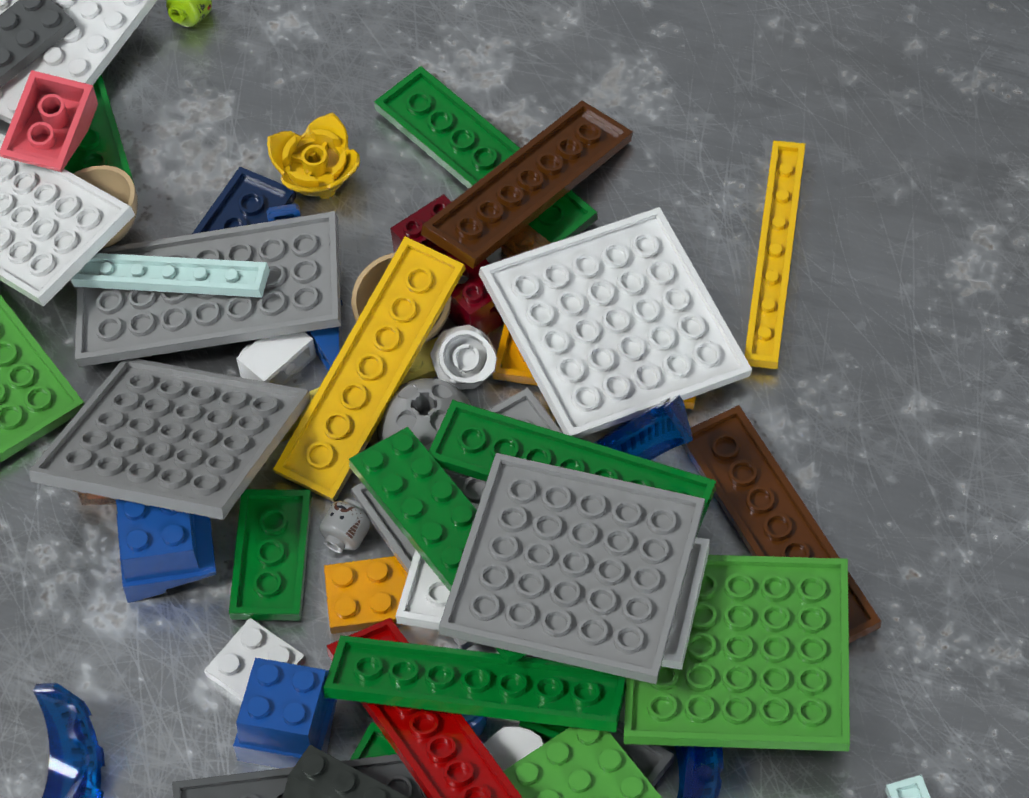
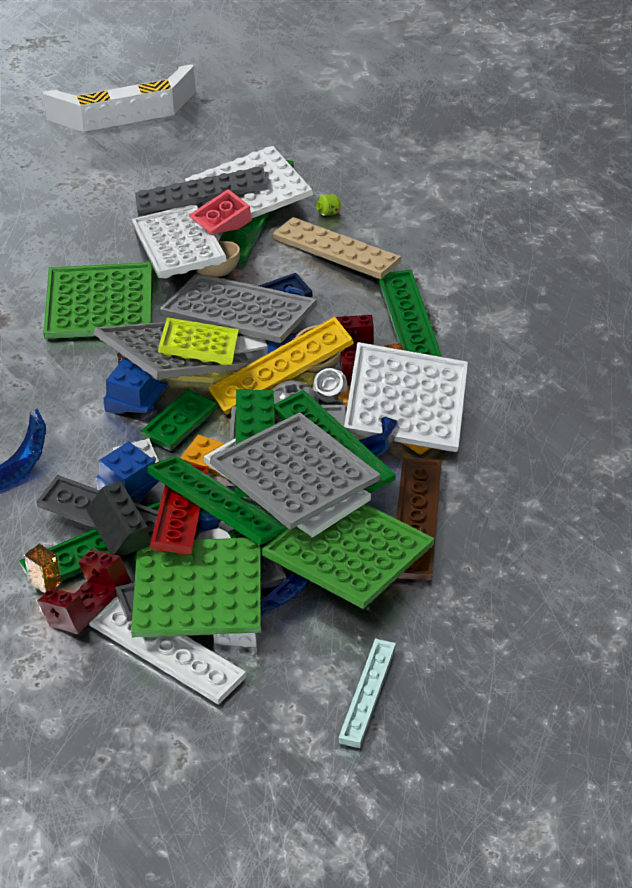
camera: 30 degrees right, 15 degrees down
light aqua plate [71,253,270,298] -> none
yellow brick [267,112,360,199] -> none
light grey head [319,498,371,553] -> none
reddish brown plate [421,100,633,269] -> none
yellow plate [744,140,806,369] -> none
none -> neon yellow plate [158,317,239,365]
none -> tan plate [272,217,401,279]

